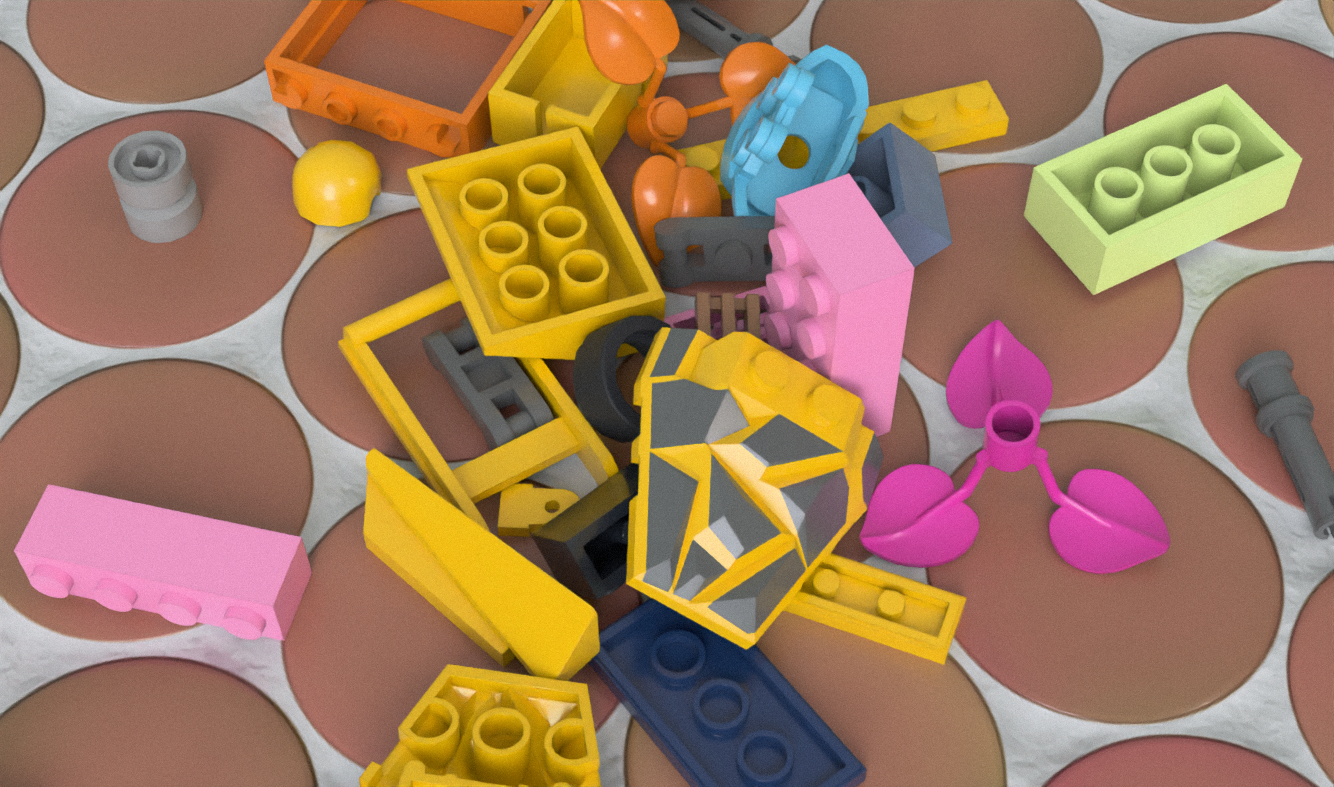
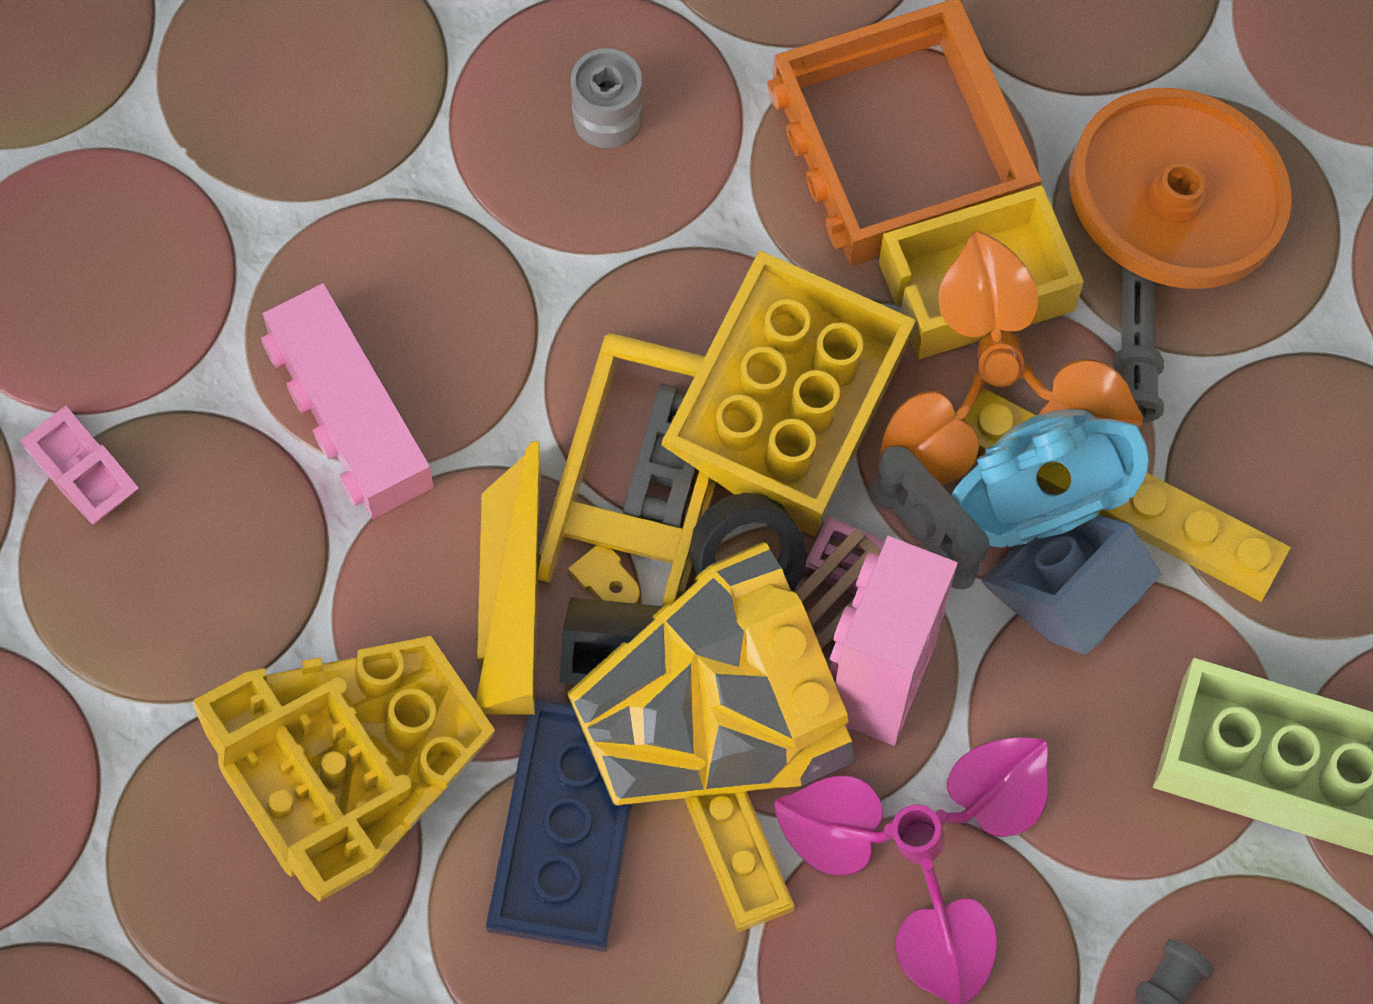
camera: 45 degrees right, 15 degrees up
yellow hair [292,140,382,227] -> none

